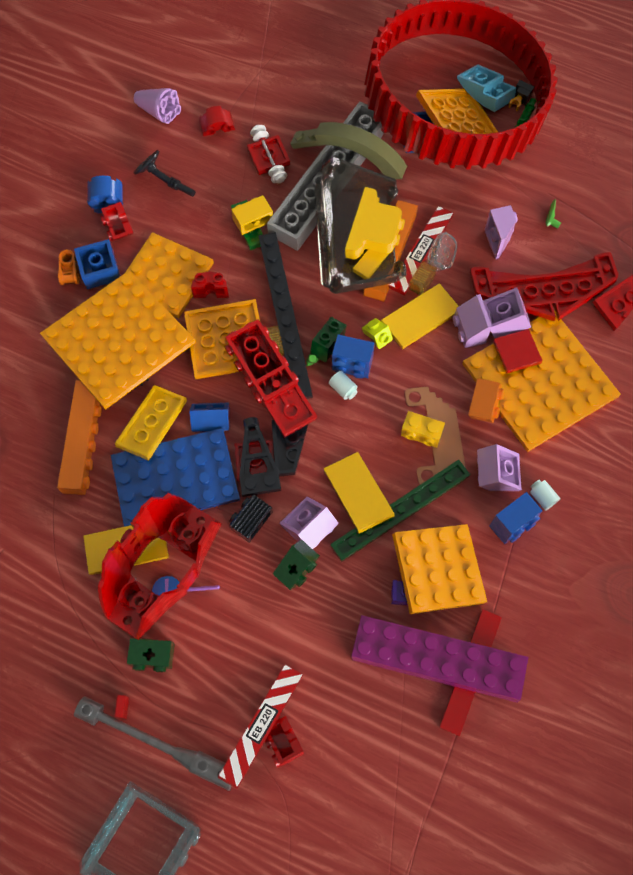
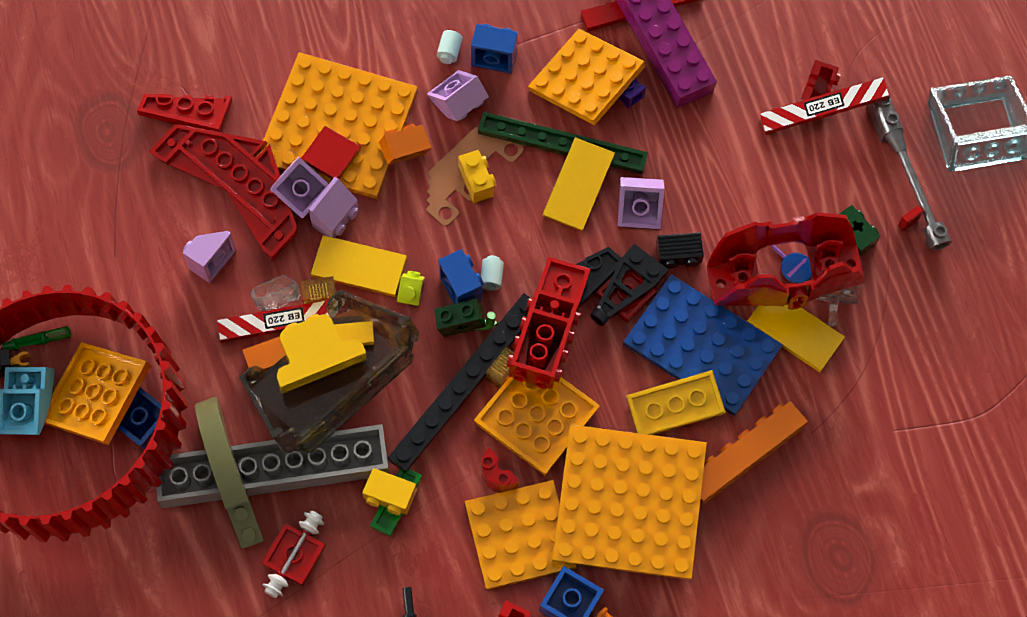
camera: 135 degrees left, 0 degrees up
blue panel [190,402,229,432] -> none
dark green brick [273,540,320,590] -> none
bright green bar [546,199,561,229] -> none

